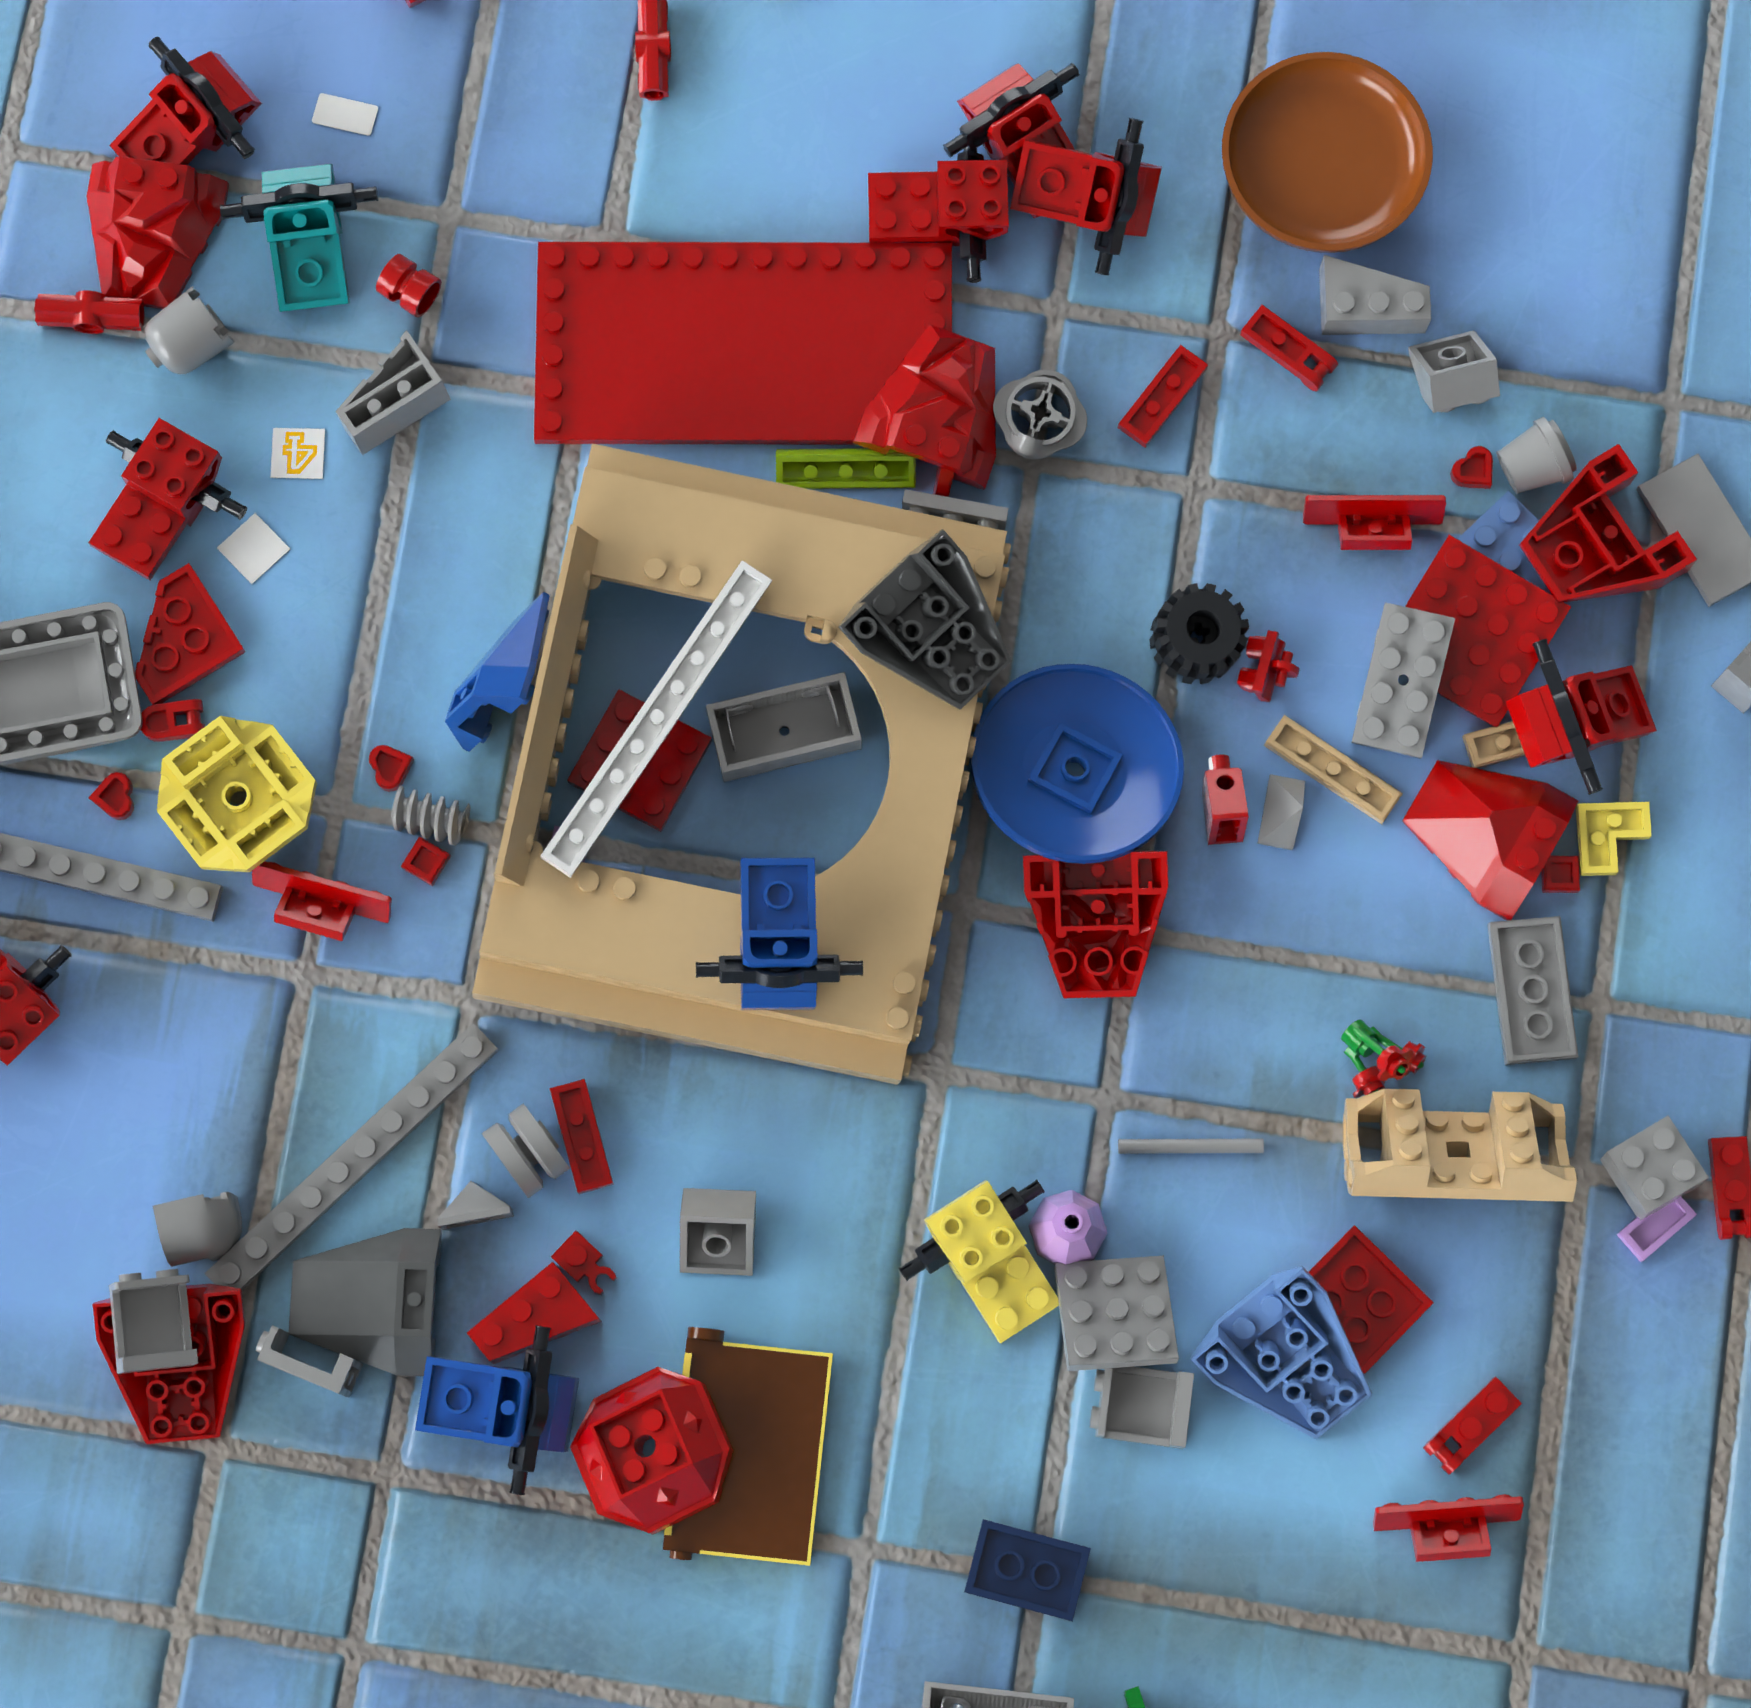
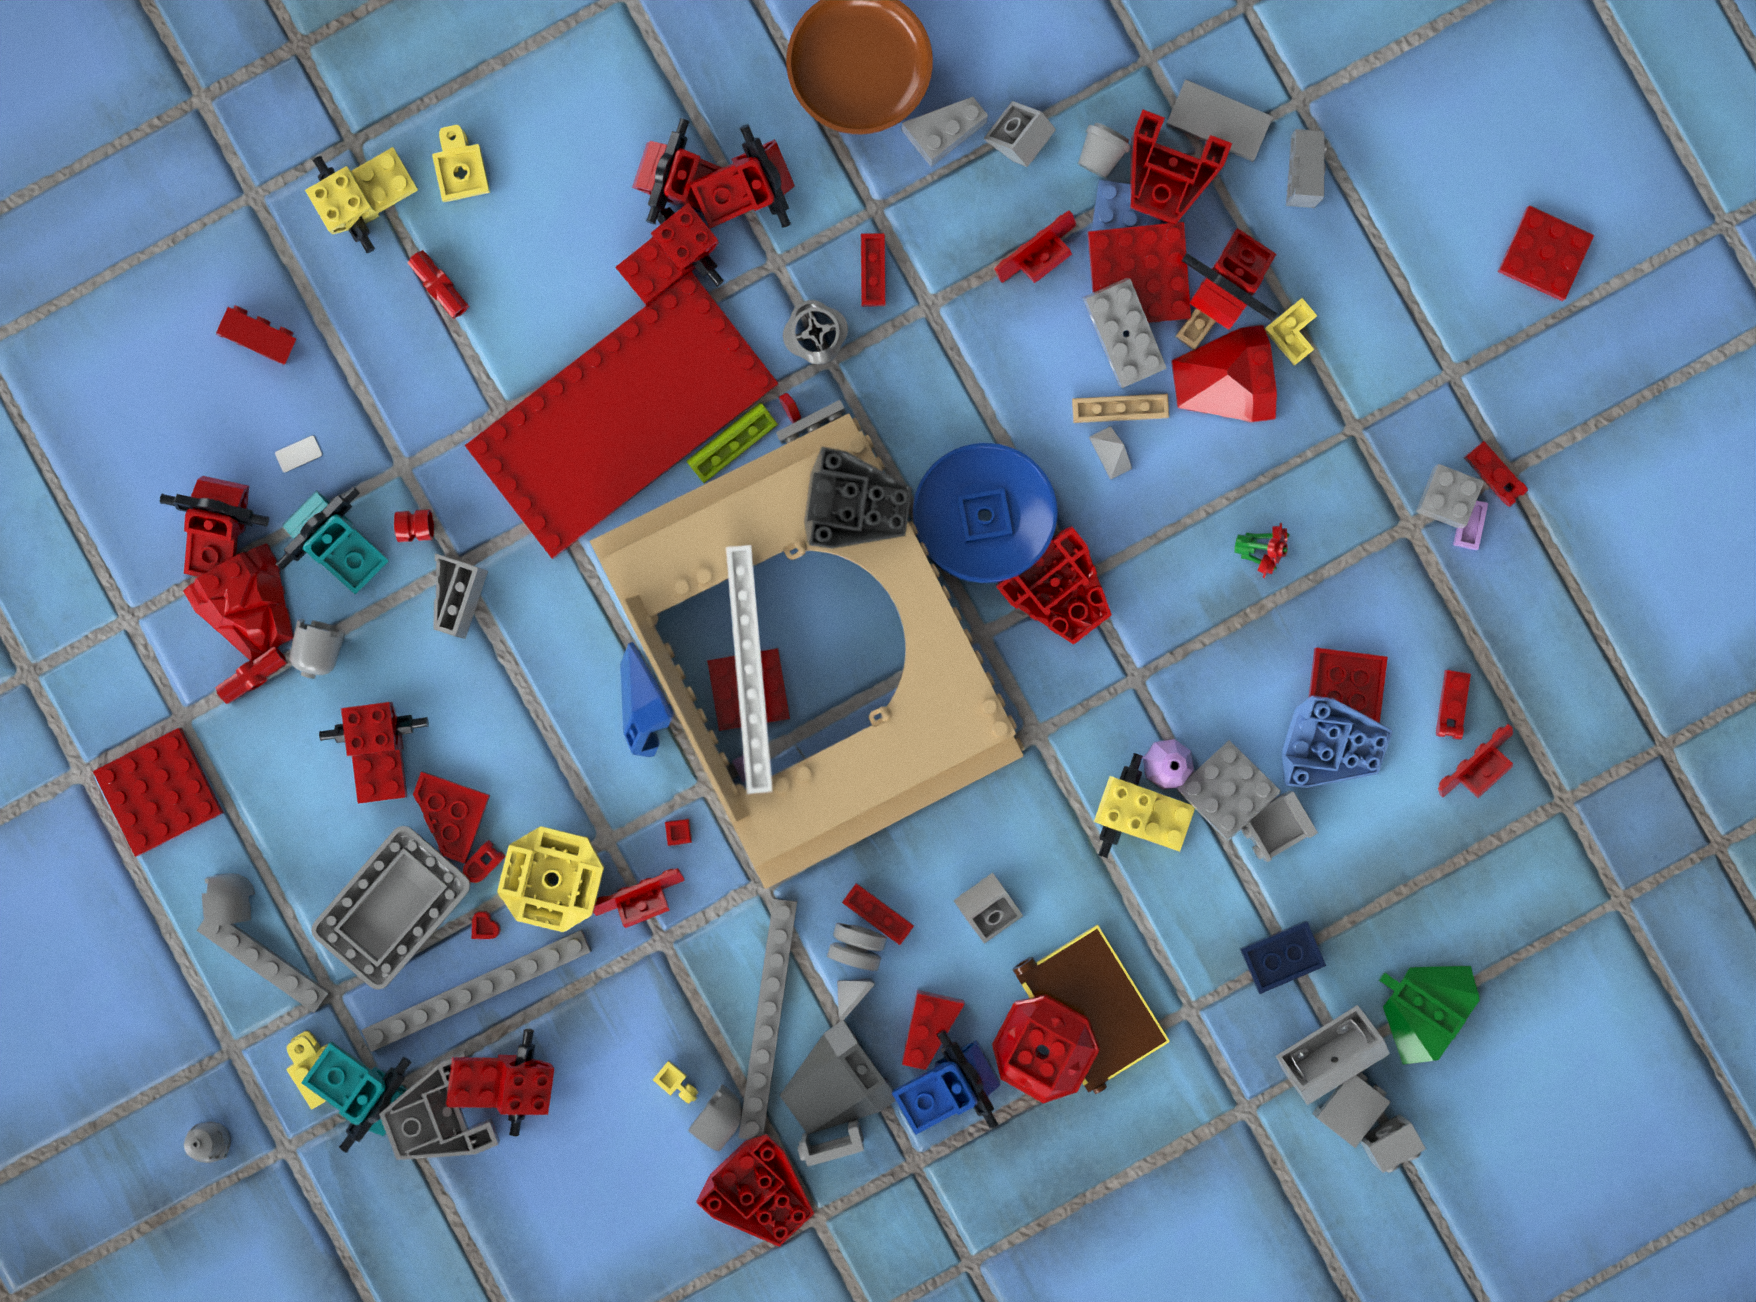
camera: 35 degrees left, 10 degrees up
light grey panel [109,1269,198,1374] -> none
white sticker [217,513,290,584] -> none
white sticker [270,428,325,479] -> none
red tile [369,745,414,792] -> none
light grey piece [391,786,470,846] -> none
red plate [551,1230,617,1295] -> none
blue piece [696,858,863,1010] -> none
light grey piece [706,672,862,782] -> none
red wedge [853,324,996,490] -> none
light grey piece [1118,1139,1264,1154] -> none
black wheel [1149,583,1249,684] -> none
red torso [1202,754,1249,845] -> none
red hips [1237,630,1300,703] -> none
red plate [1240,305,1338,392] -> none
tan piece [1343,1089,1577,1202] -> none
red tile [1450,446,1493,489] -> none
light grey tile [1487,916,1578,1065] -> none
red tile [1541,855,1580,893] -> none
none -> light yellow plate [653,1061,699,1104]

